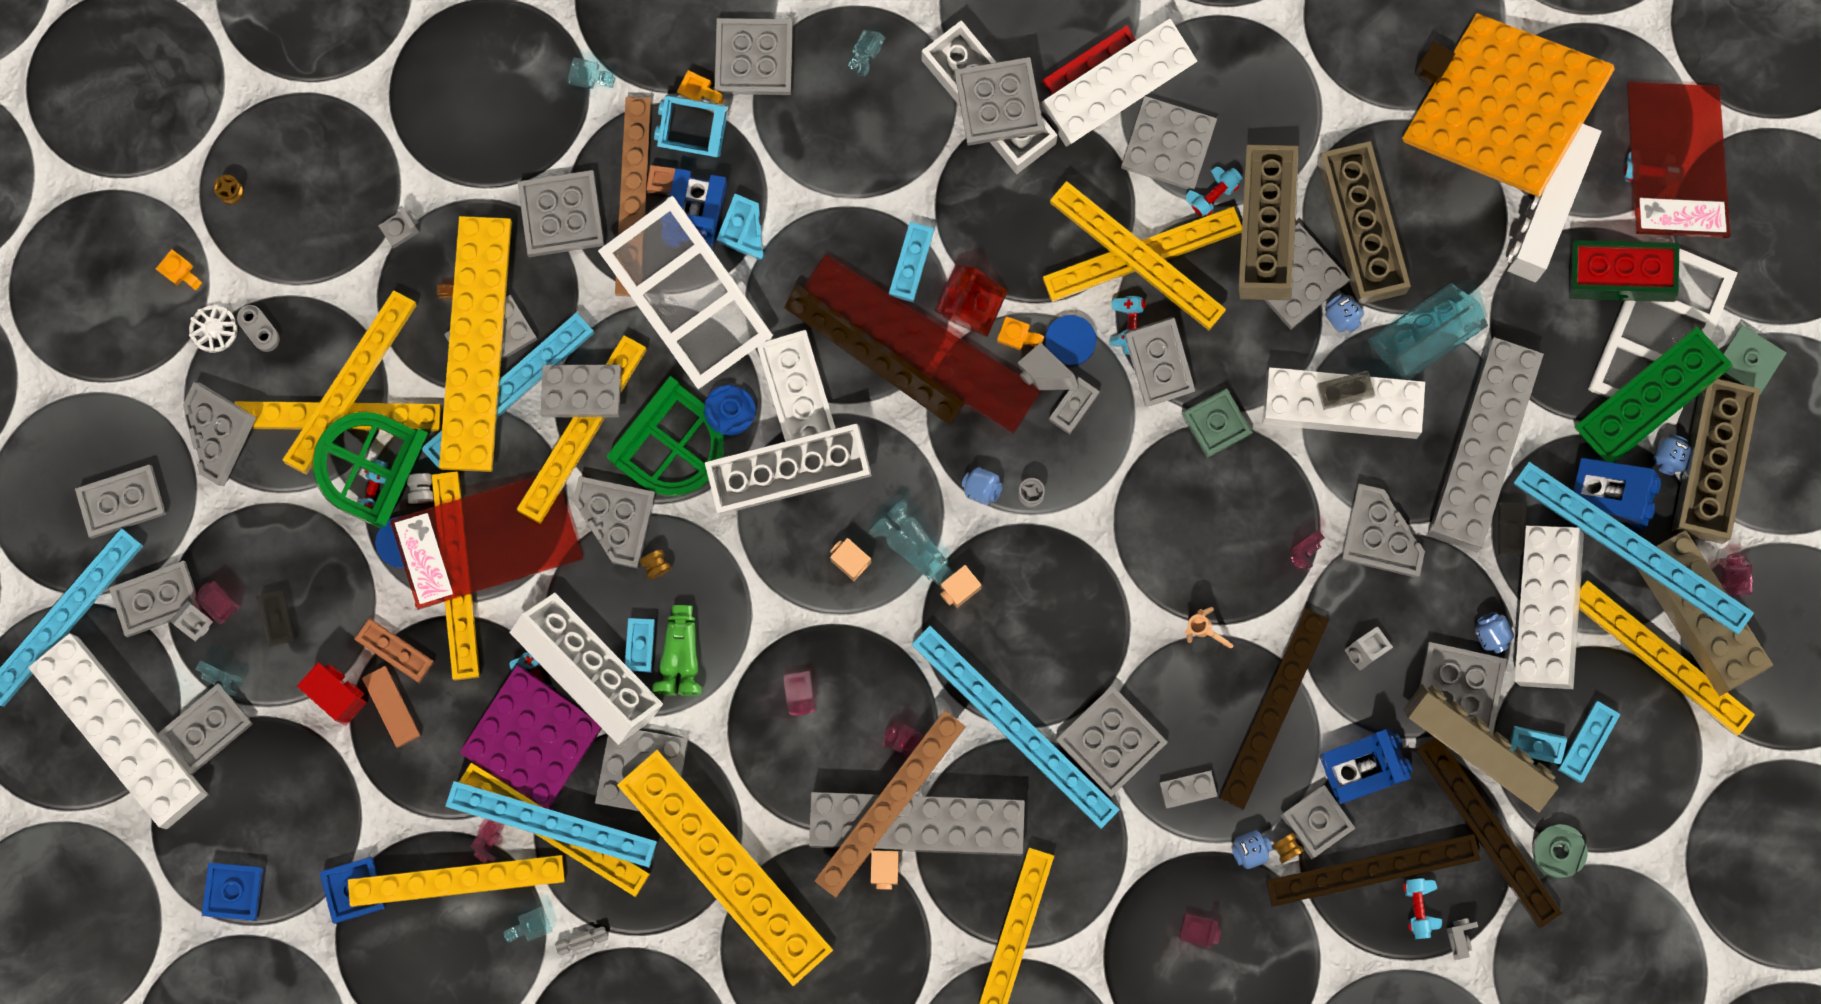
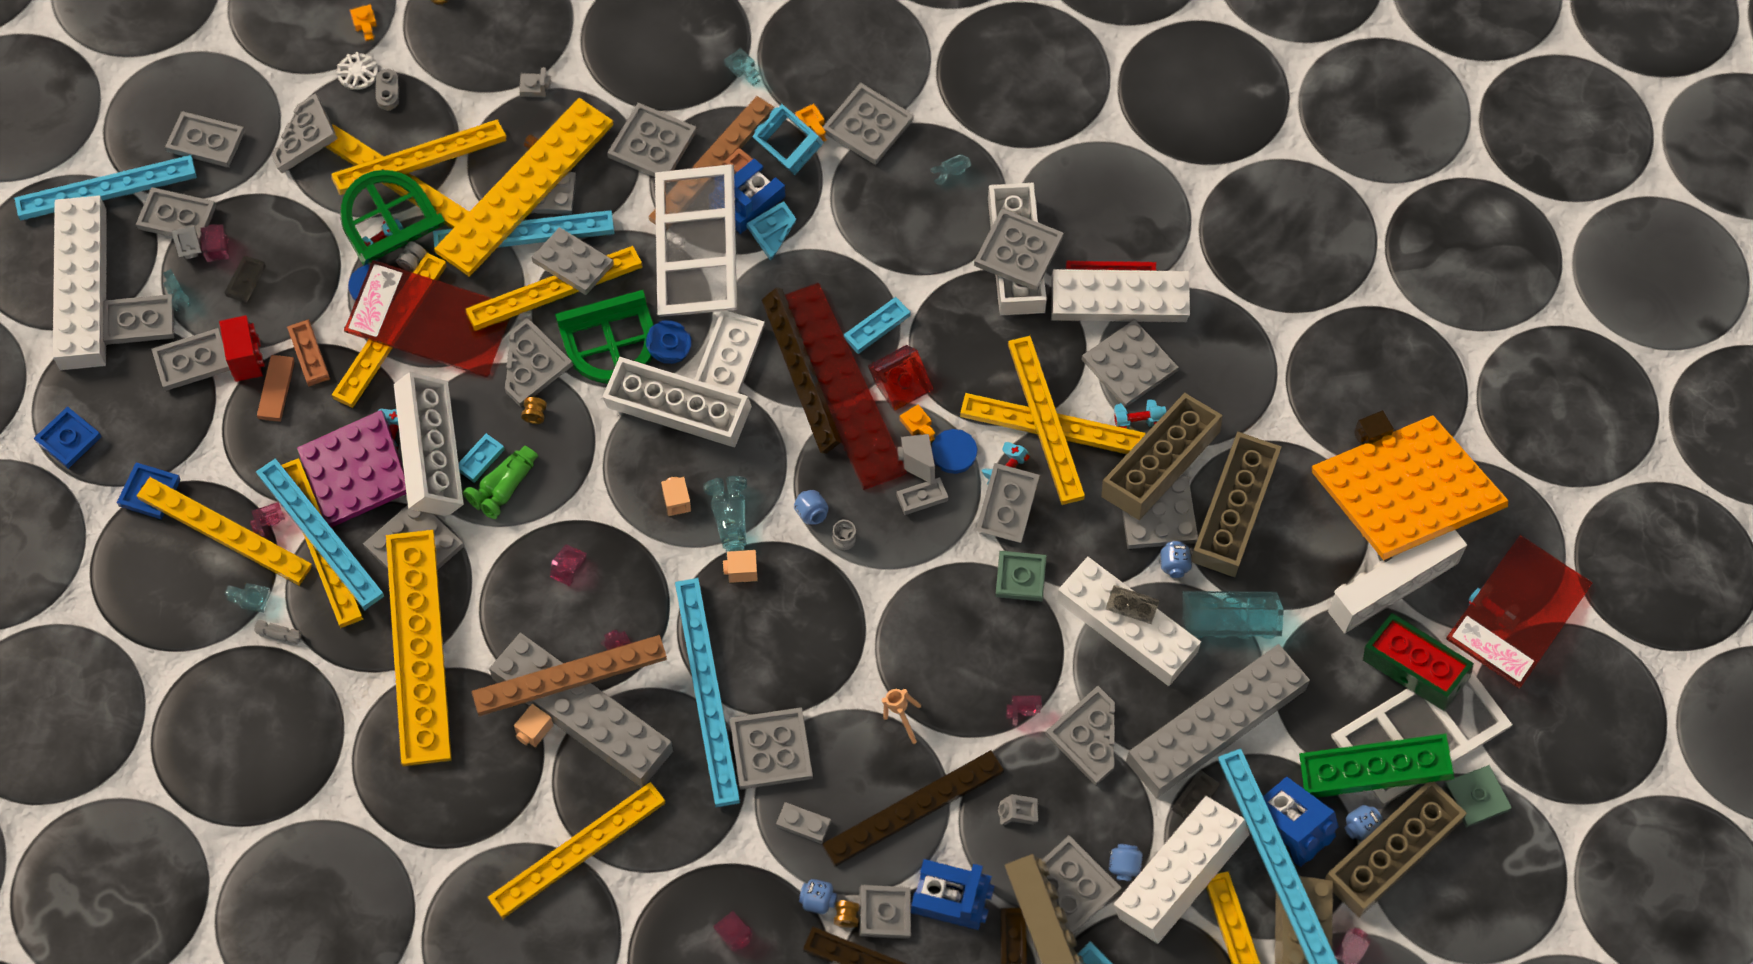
camera: 30 degrees right, 15 degrees down
none -> light grey plate [152,328,230,391]

